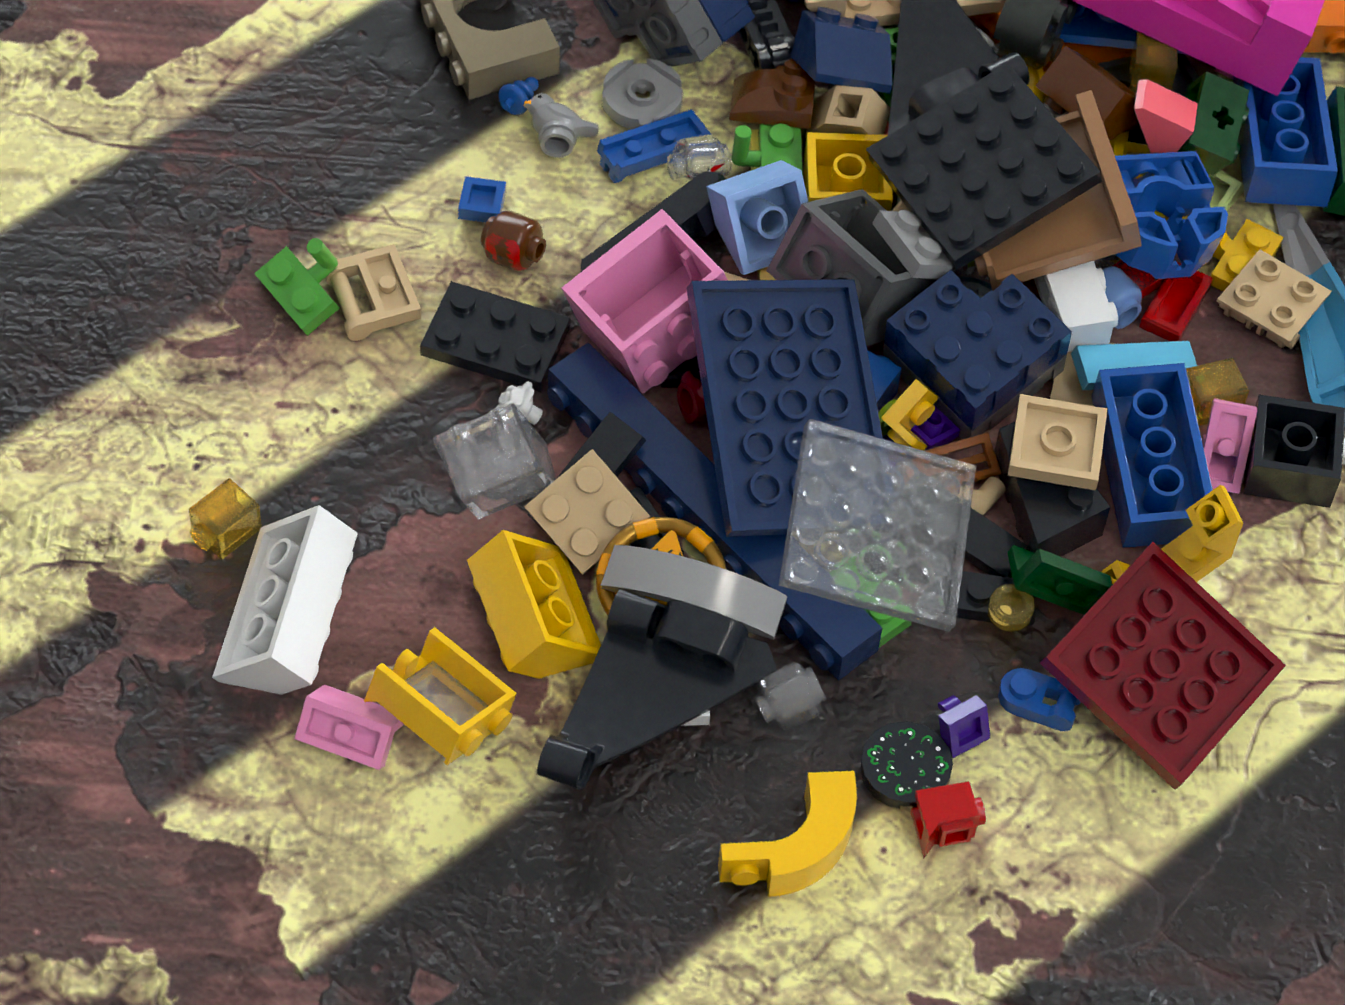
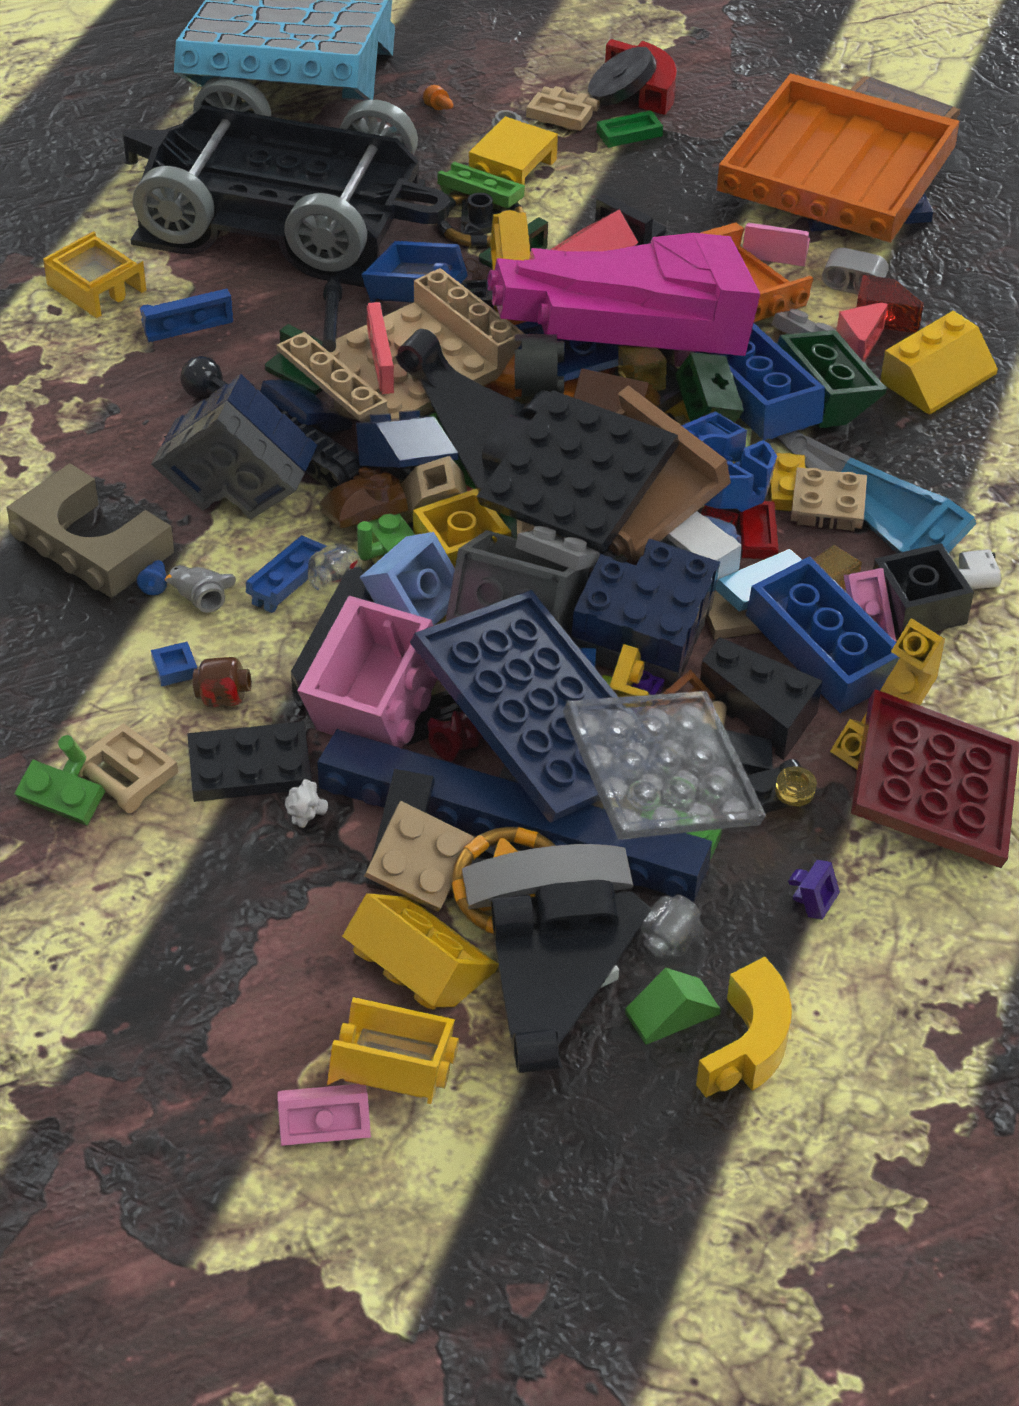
camera: 25 degrees left, 10 degrees down
clear yellow brick [189,478,262,560] -> none
white slope [212,505,357,695] -> none
clear slope [433,403,556,520] -> none
light grey plate [602,59,683,129] -> none
black tile [860,721,953,809] -> none
red window [911,781,986,858] -> none
blue plate [998,668,1081,731] -> none
dark green panel [1007,545,1112,615] -> none
tan plate [1008,394,1107,490] -> none
coral slope [1134,79,1198,154] -> none
none -> bright green slope [625,967,721,1045]

